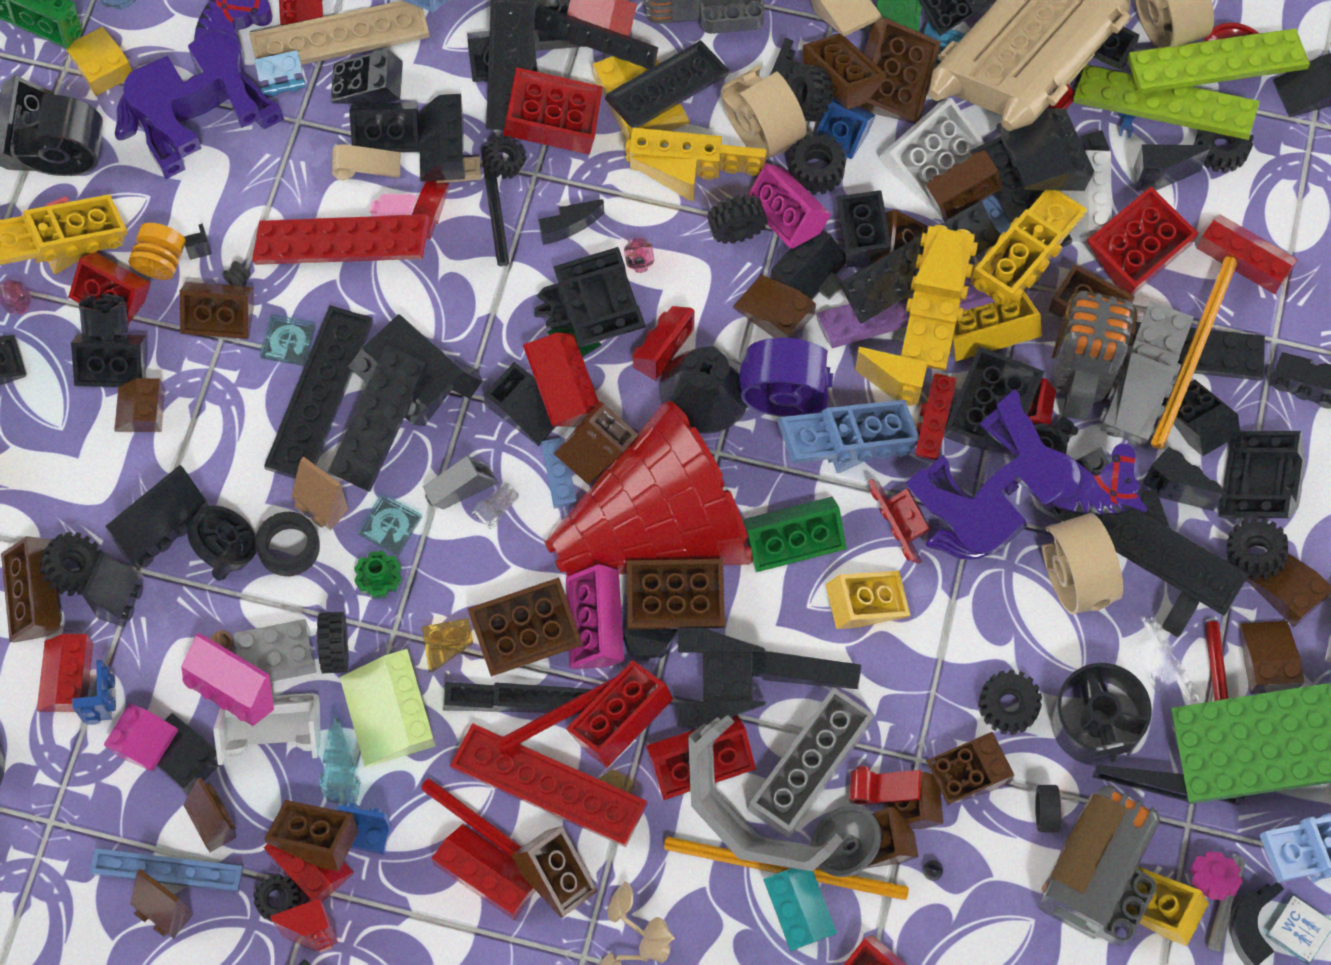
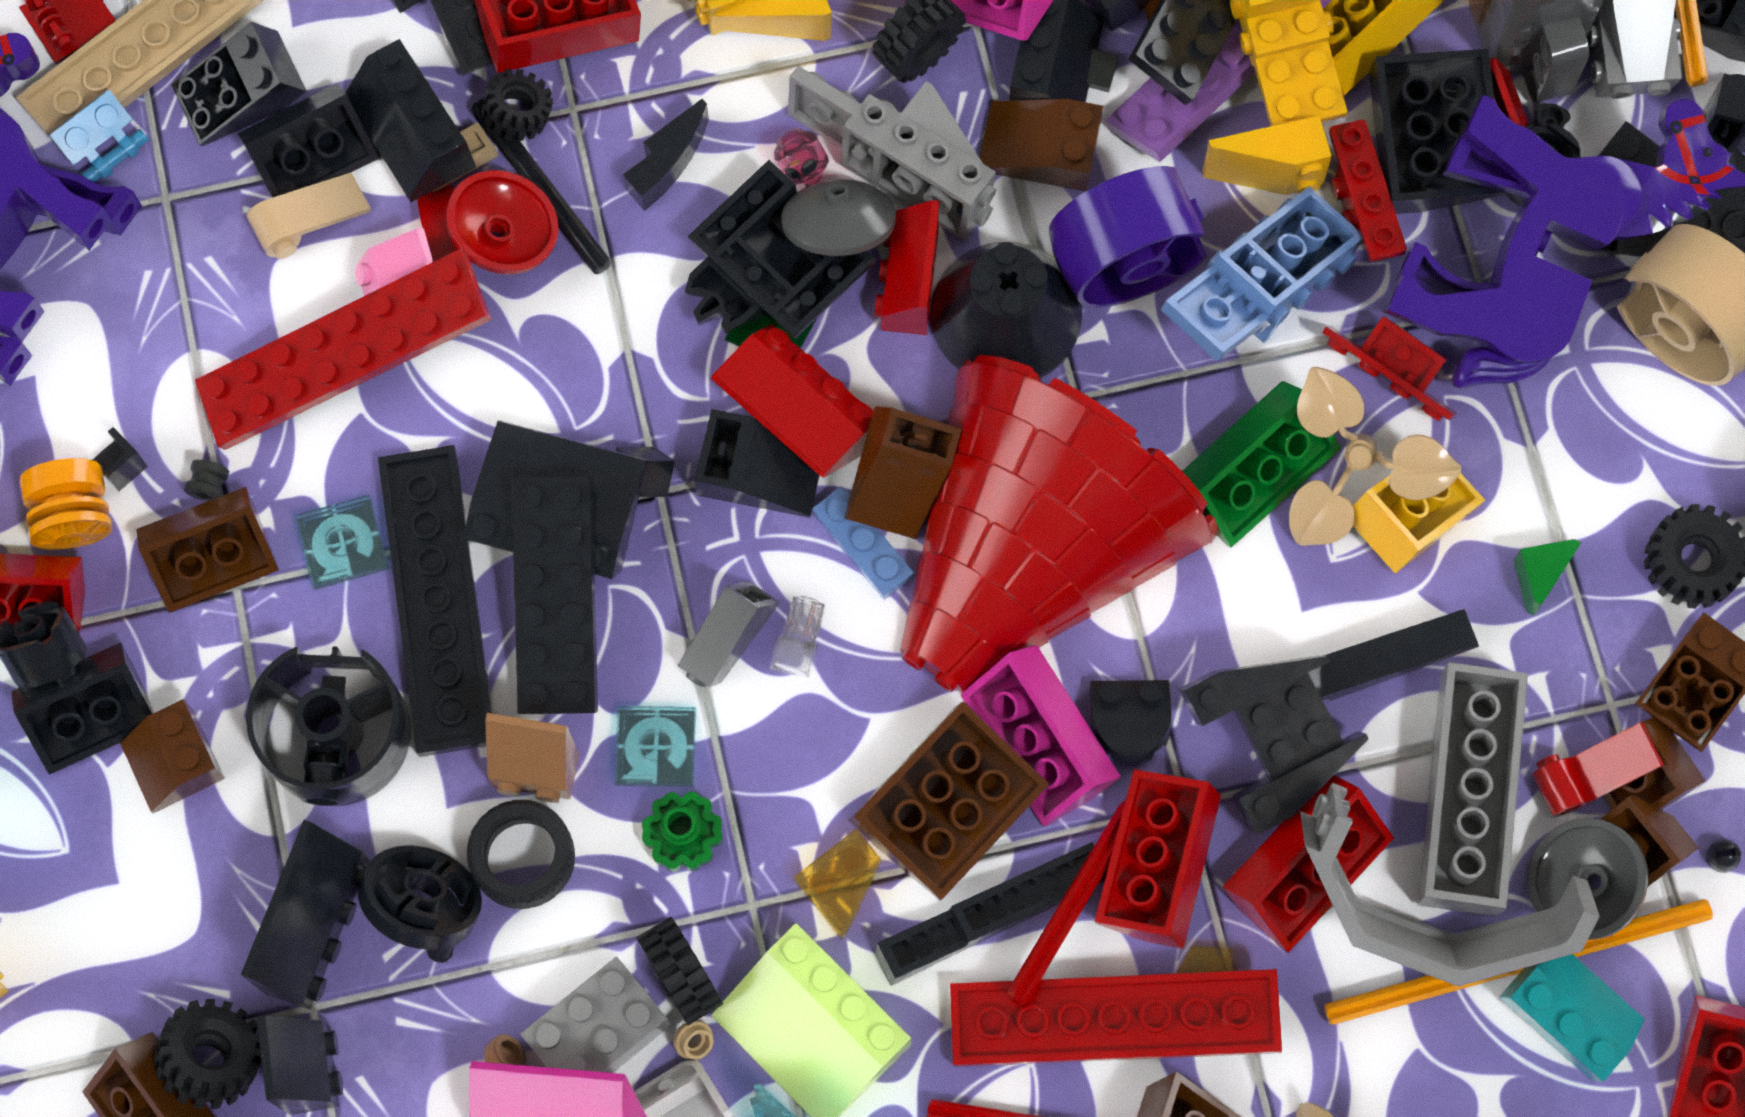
camera: 25 degrees left, 5 degrees up
reddish brown slope [627,559,725,630] -> none
none -> black animal [246,646,411,806]
none -> red dish [445,170,558,274]
none -> tan plate [673,1020,713,1060]
none -> dark grey dish [782,179,896,256]
none -> light grey wedge [788,65,997,241]
none -> tan plant [1289,367,1461,546]
none -> green slope [1513,539,1581,616]

